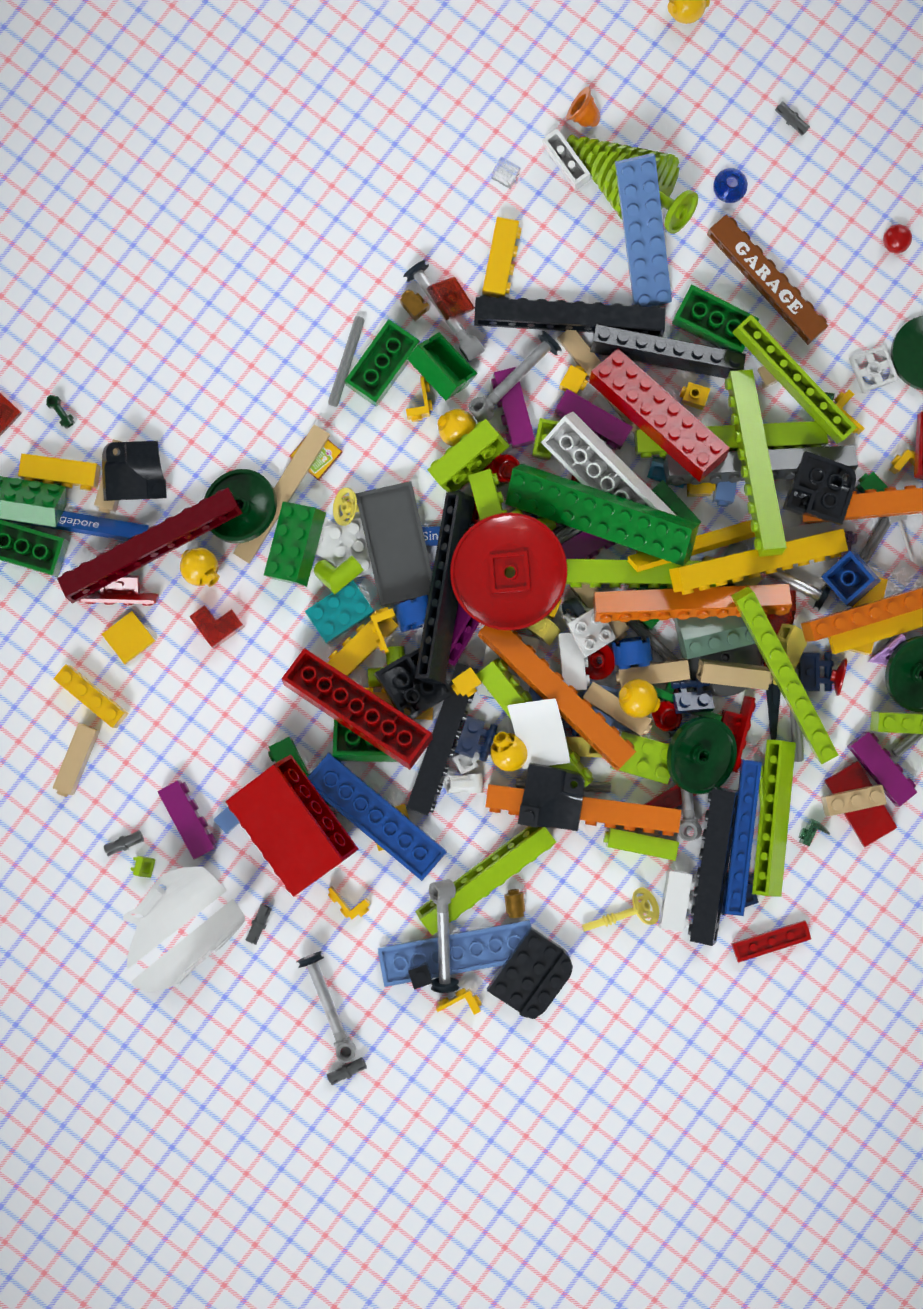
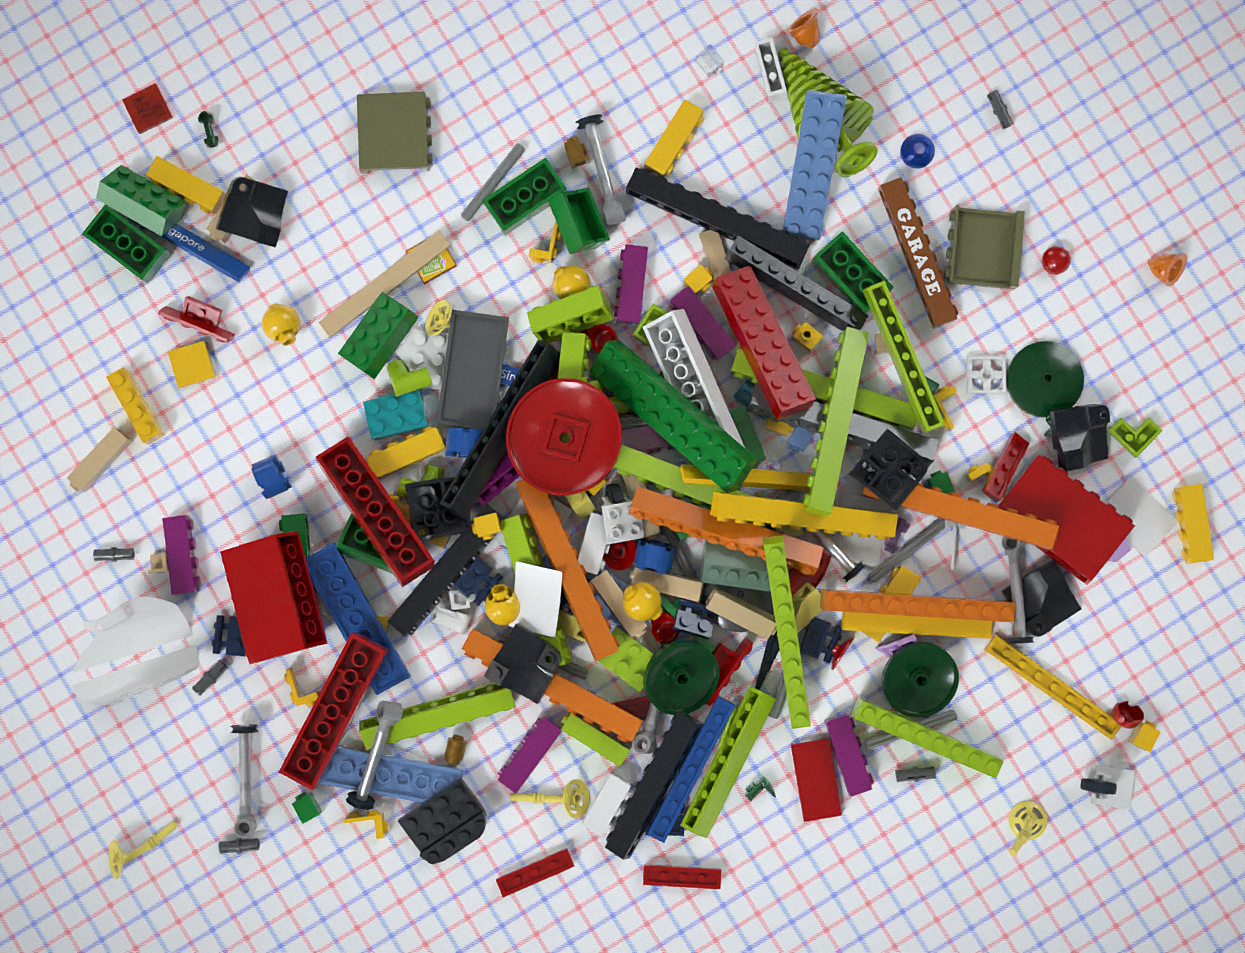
camera: 25 degrees right, 0 degrees up
dark red brick [57,488,242,604] -> none
lime tile [130,856,156,878] -> none
clear red brick [189,605,246,649] -> none
dark green dish [204,469,277,544] -> none
medium blue brick [213,807,240,834] -> none
yellow bracket [369,607,396,654] -> none
black brick [408,962,433,990] -> none
clear red tile [426,277,475,321] -> none
piece [468,330,562,422] -> none
blue brick [821,551,881,607] -> none
tan brick [821,785,887,816] -> none
none -> light yellow dish [109,821,178,880]
none -> tan panel [148,552,169,574]
none -> dark blue plate [211,615,246,657]
none -> blue brick [251,455,292,499]
none -> red brick [278,632,389,791]
none -> green brick [291,792,323,824]
none -> olive panel [357,91,433,174]
none -> red plate [496,848,575,898]
none -> magenta brick [497,716,562,794]
none -> olive panel [944,205,1025,290]

